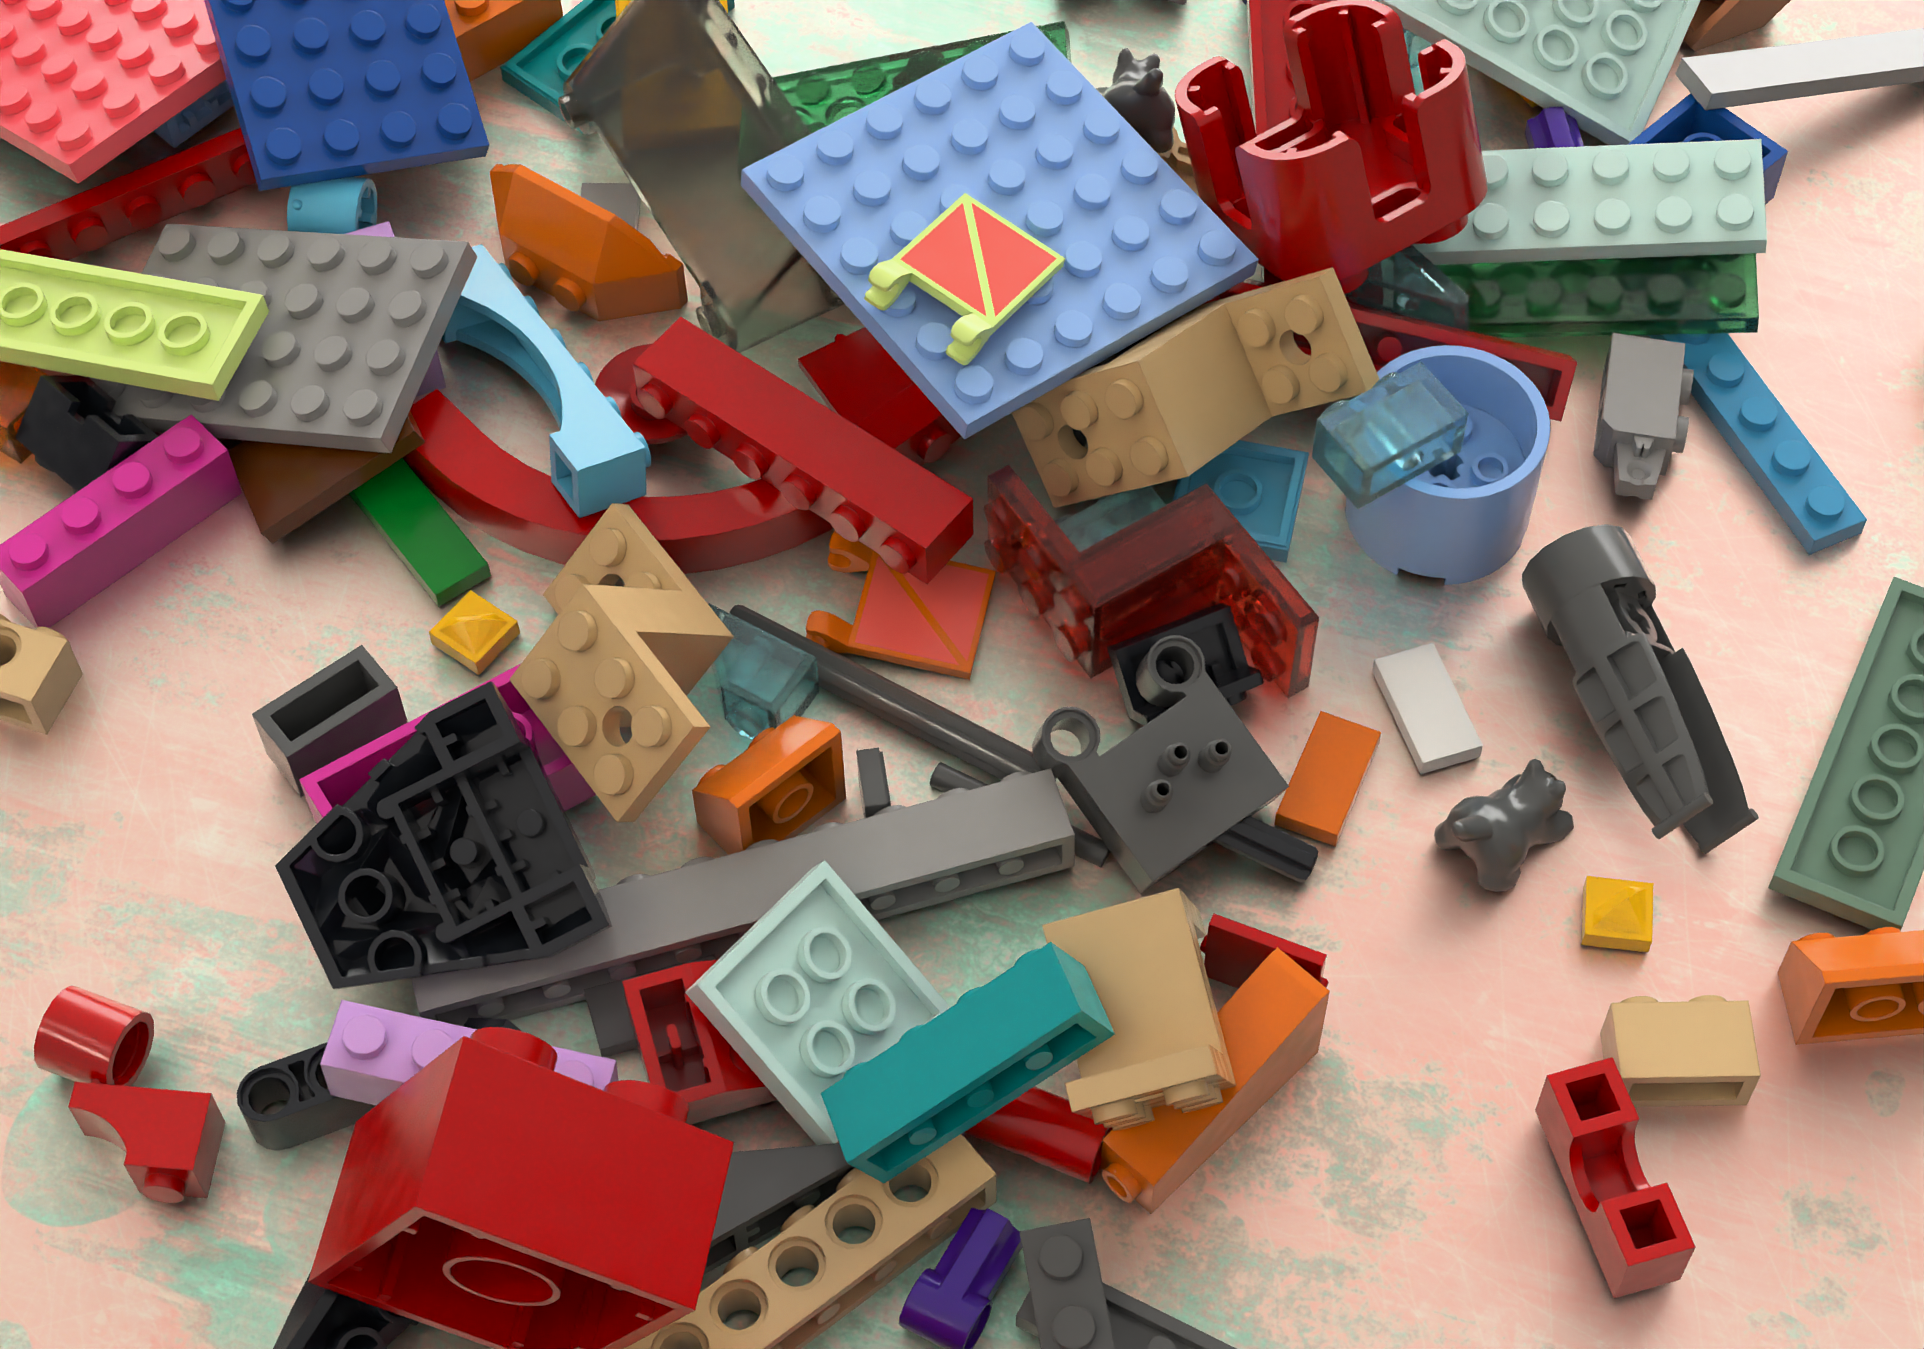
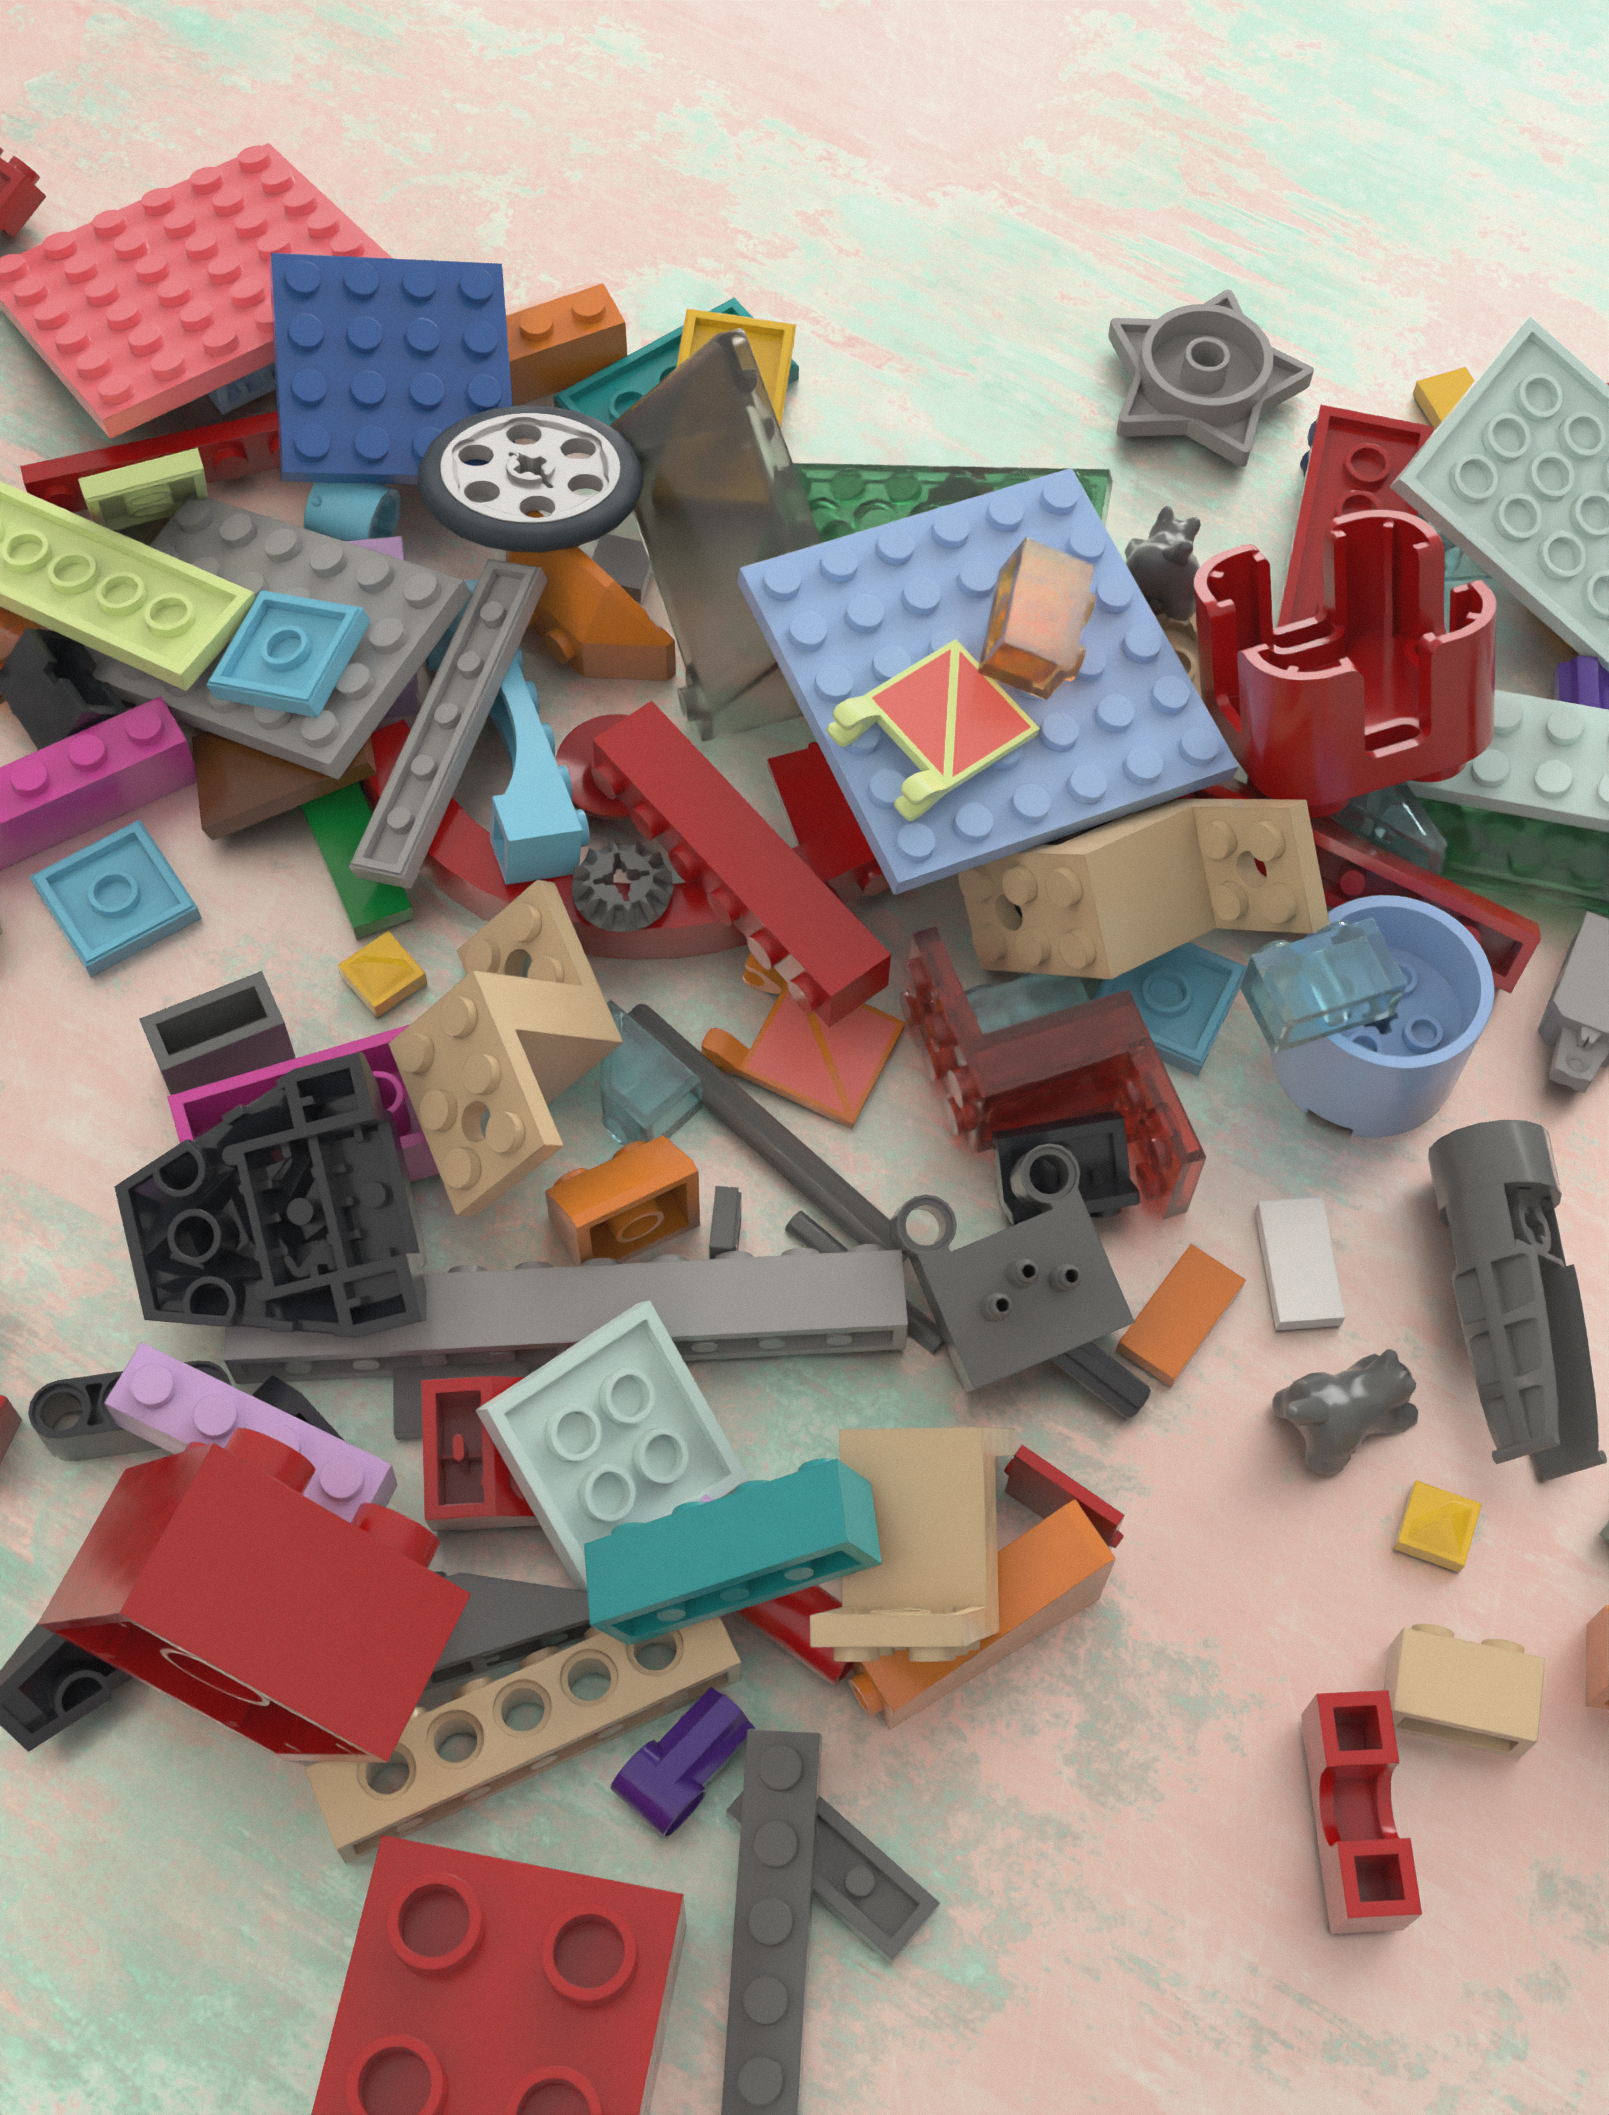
camera: 10 degrees right, 5 degrees up
none -> medium azure tile [29,819,202,978]
none -> yellowish green tile [78,448,209,532]
none -> medium azure tile [206,590,371,718]
none -> light grey tile [349,559,548,889]
none -> wedge [417,405,643,553]
none -> dark grey gear [572,838,673,932]
none -> clear orange brick [977,537,1096,700]

